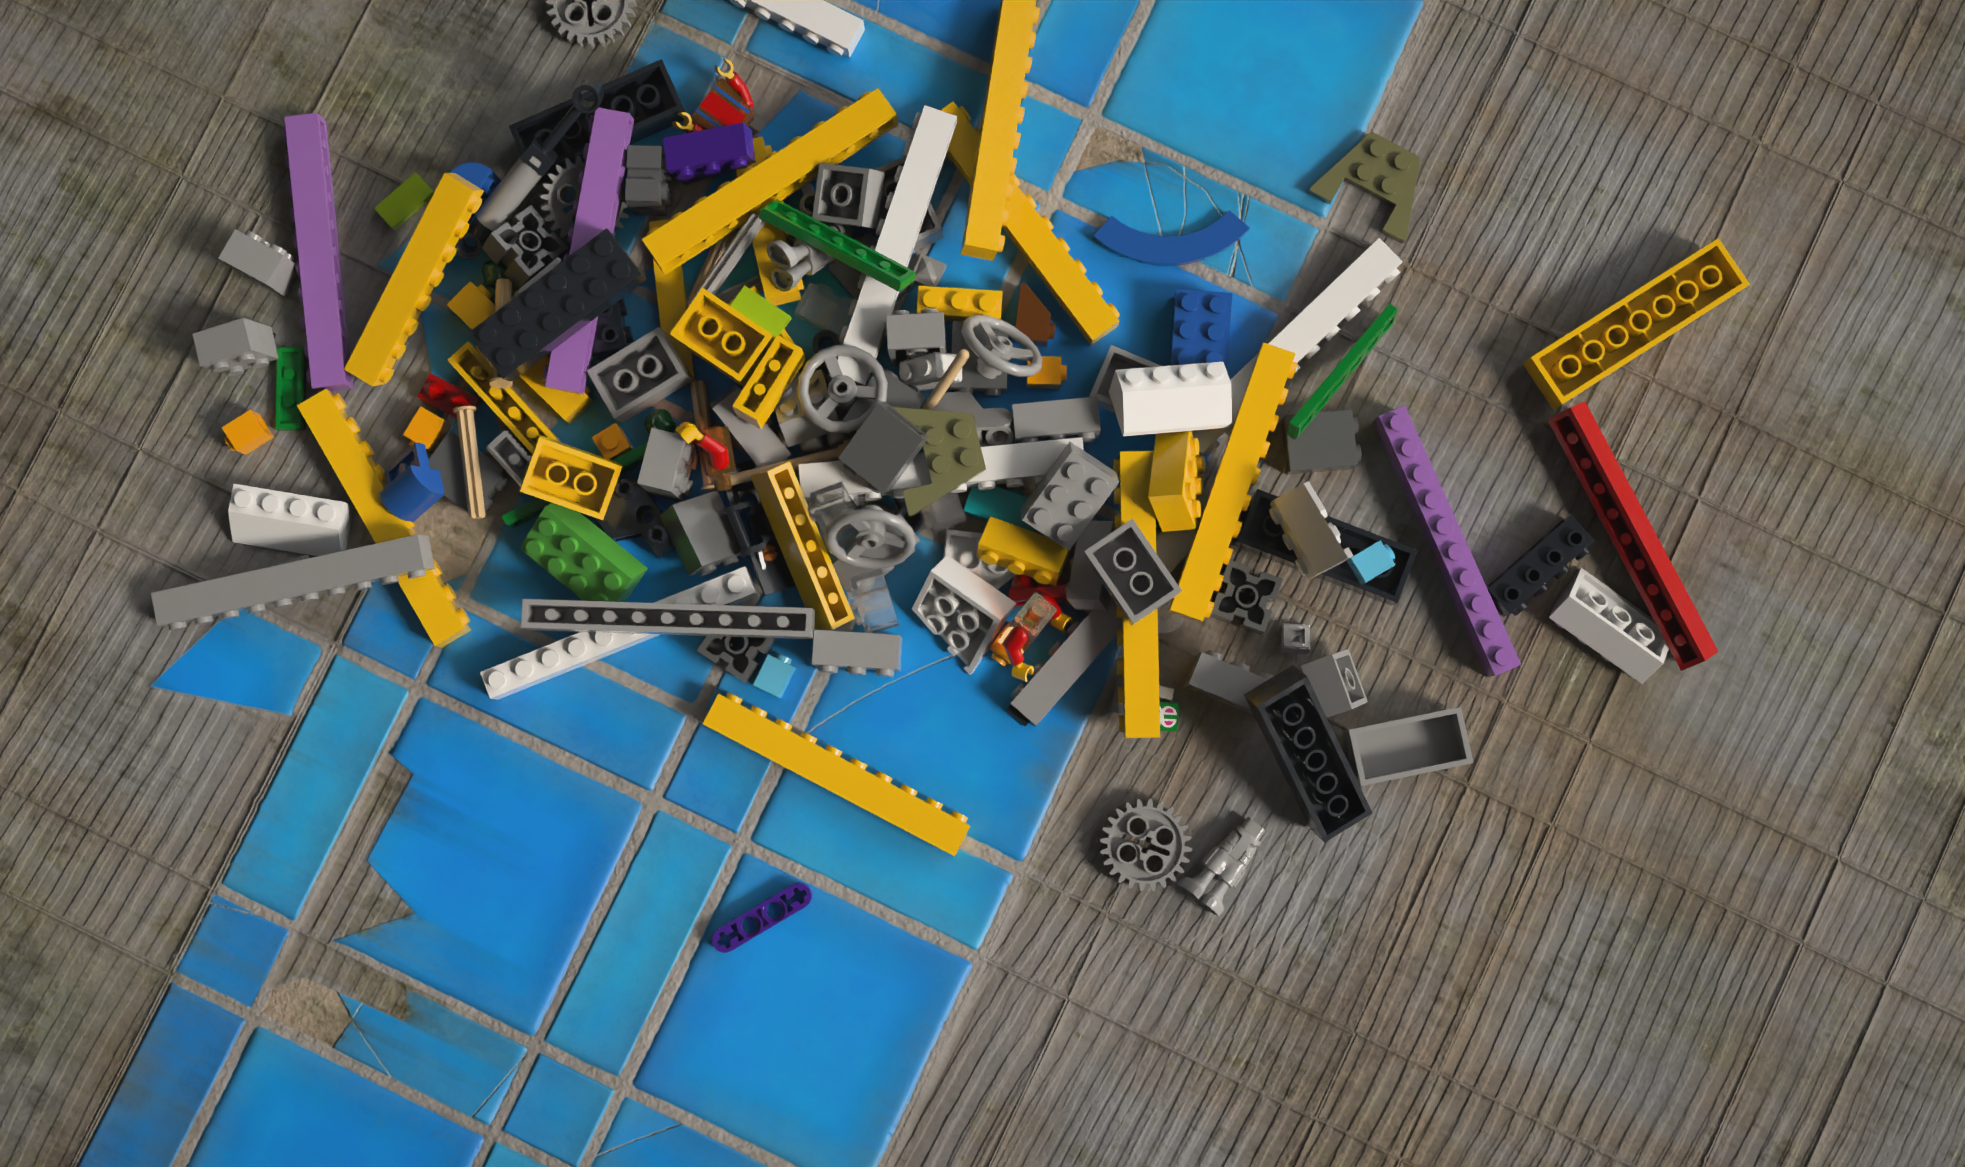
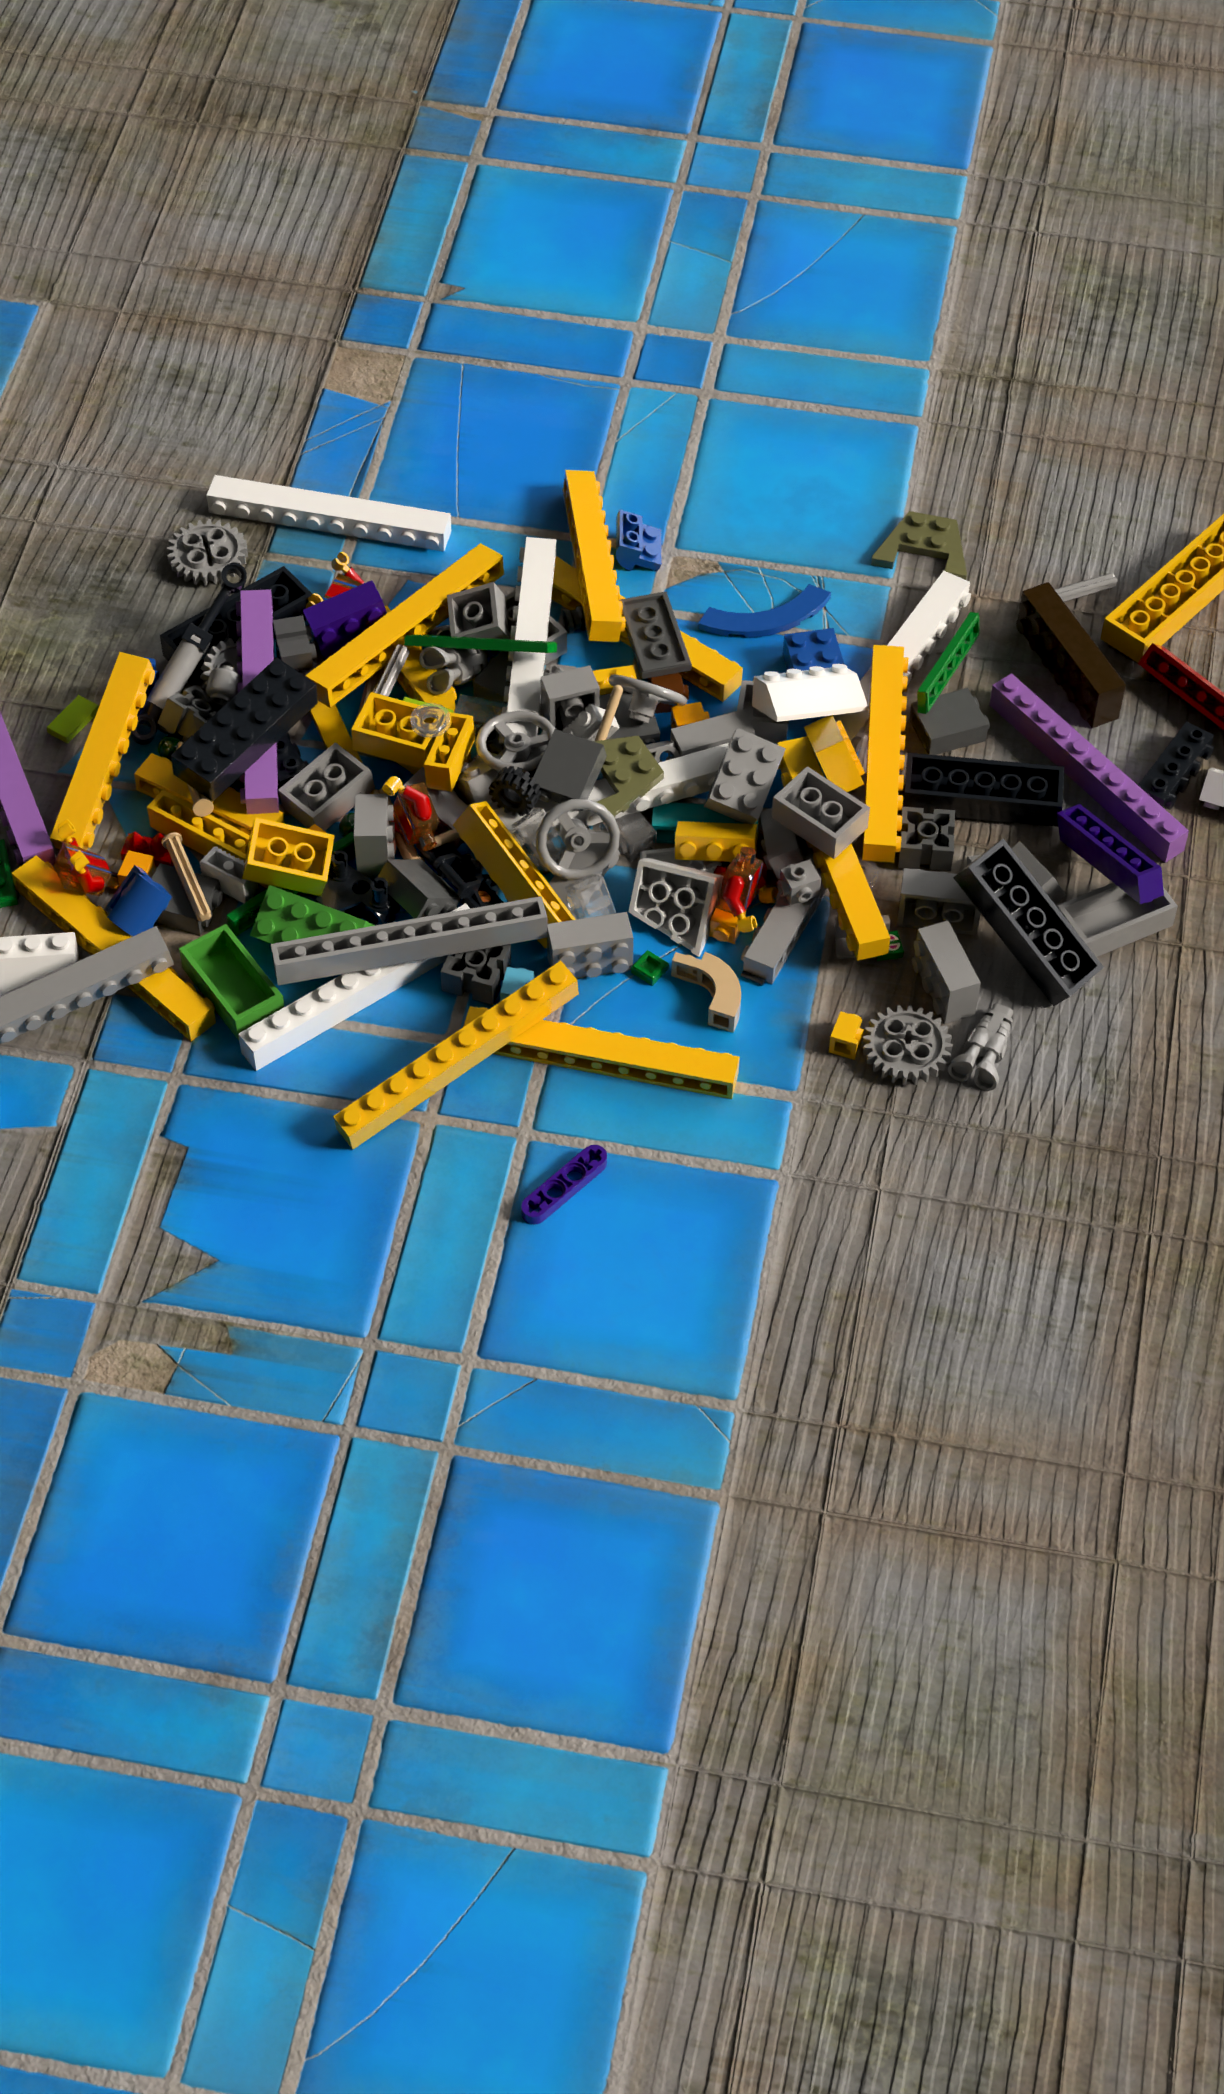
camera: 20 degrees left, 30 degrees down
white wedge [1269,481,1353,579] -> none
medium azure brick [1346,540,1395,585] -> none
none -> torso [53,819,119,896]
none -> bright green piece [179,924,284,1041]
none -> light grey head [206,665,243,706]
none -> yellow brick [333,960,579,1150]
none -> clear piece [411,703,450,737]
none -> black tyre [489,766,541,816]
none -> pearl dark grey wheel [562,605,587,634]
none -> blue brick [616,510,662,571]
none -> dark grey tile [618,591,692,679]
none -> green tile [631,950,669,986]
none -> tan arch [671,952,741,1033]
none -> light grey brick [777,859,821,905]
none -> yellow brick [829,1011,864,1060]
none -> light grey brick [912,921,981,1024]
none -> dark brown brick [1016,582,1126,728]
none -> light grey axle [1054,573,1117,602]
none -> dark purple brick [1057,804,1164,904]

